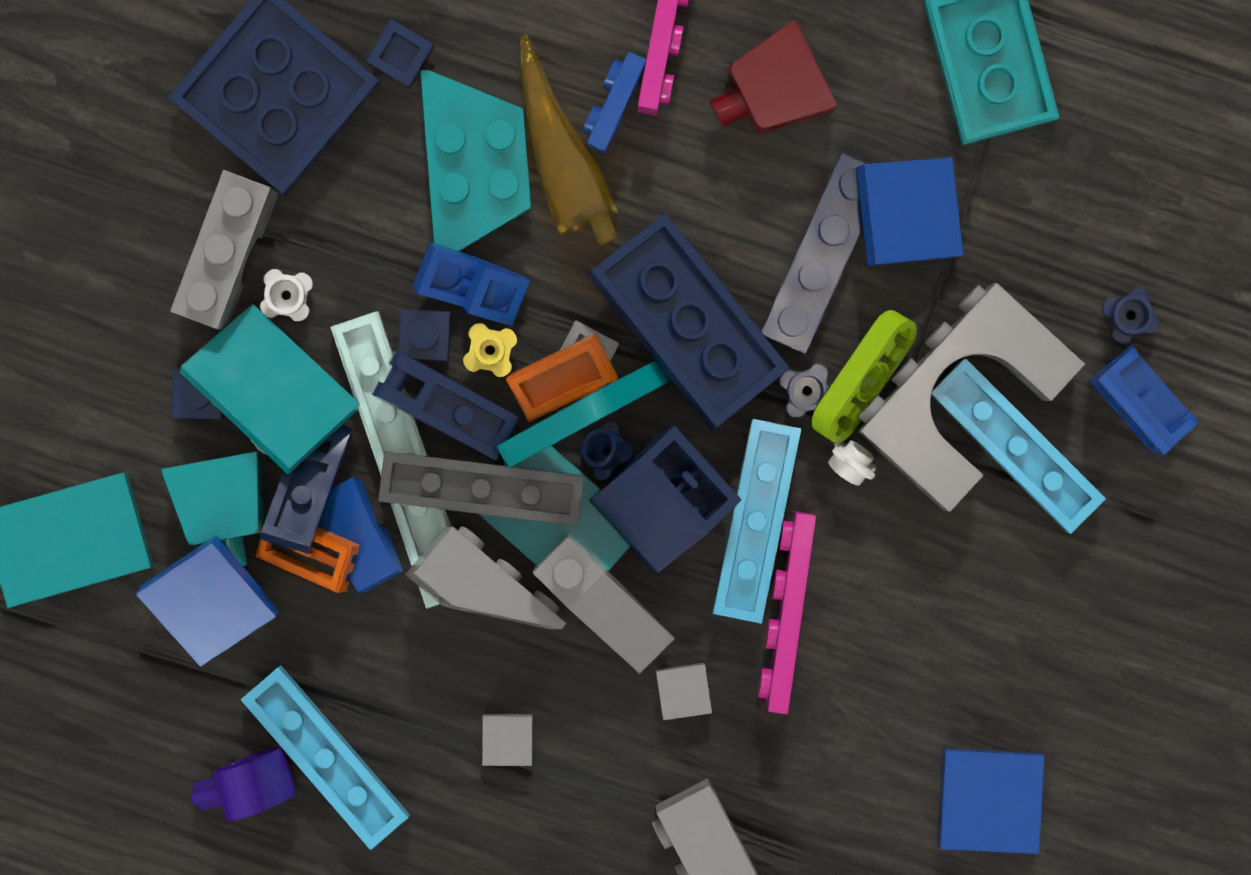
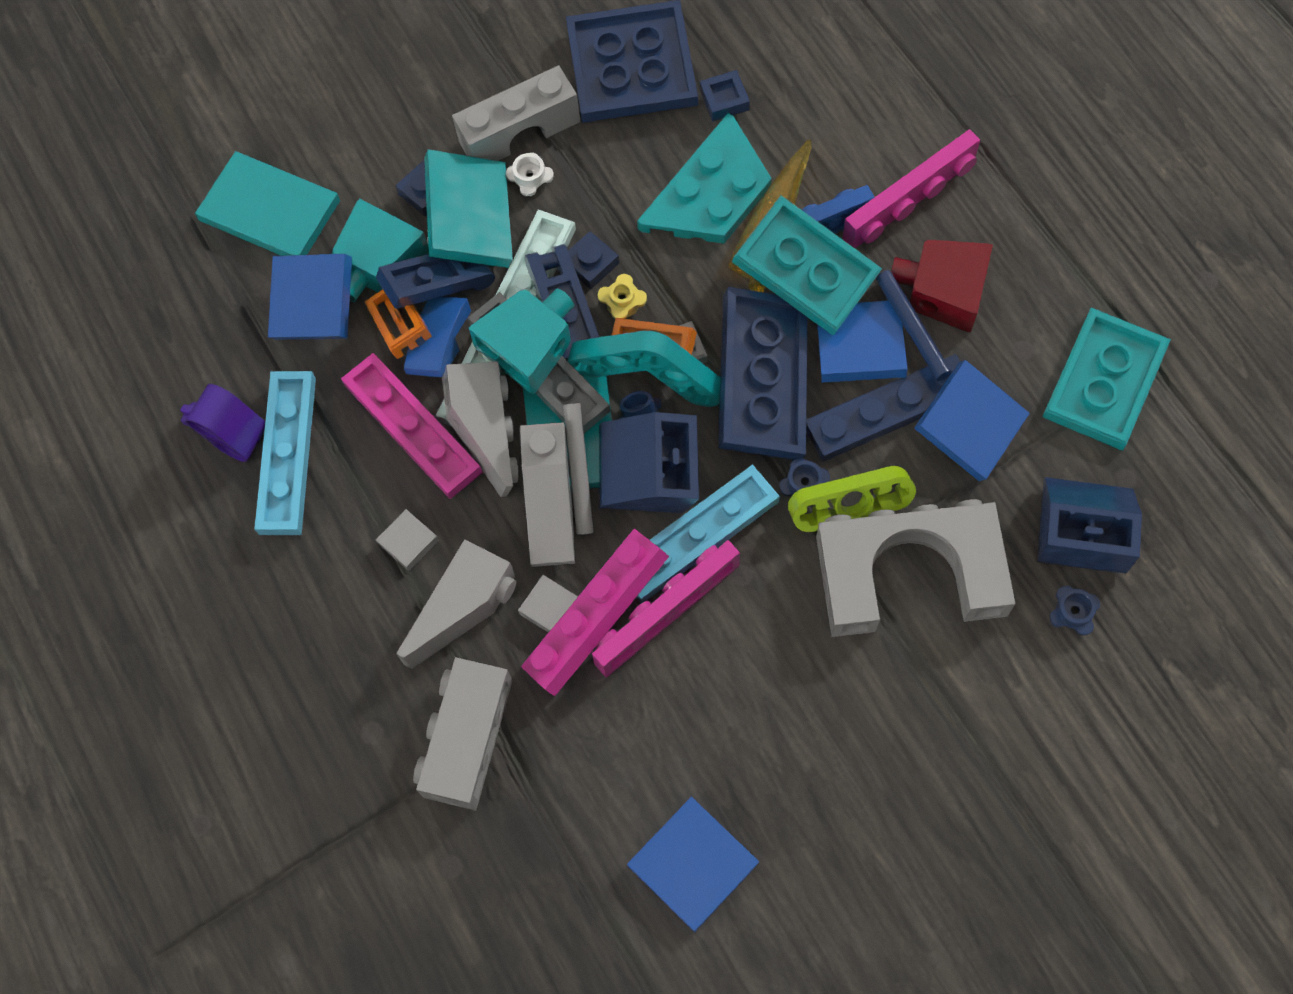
camera: 50 degrees right, 20 degrees down
blue slope [412,242,530,326] -> none
white plate [828,441,876,486] -> none
medium azure plate [931,358,1106,534] -> none
blue hinge [1088,344,1198,455] -> none
none -> dark pink plate [341,353,483,499]
none -> light grey slope [396,539,516,669]
none -> teal torso [469,288,575,395]
none -> dark pink plate [521,528,669,696]
none -> light grey bar [563,403,594,534]
none -> teal tile [732,195,882,335]
none -> blue tile [817,301,907,383]
none -> dark blue bar [876,270,952,381]
none -> dark blue slope [1037,477,1142,574]

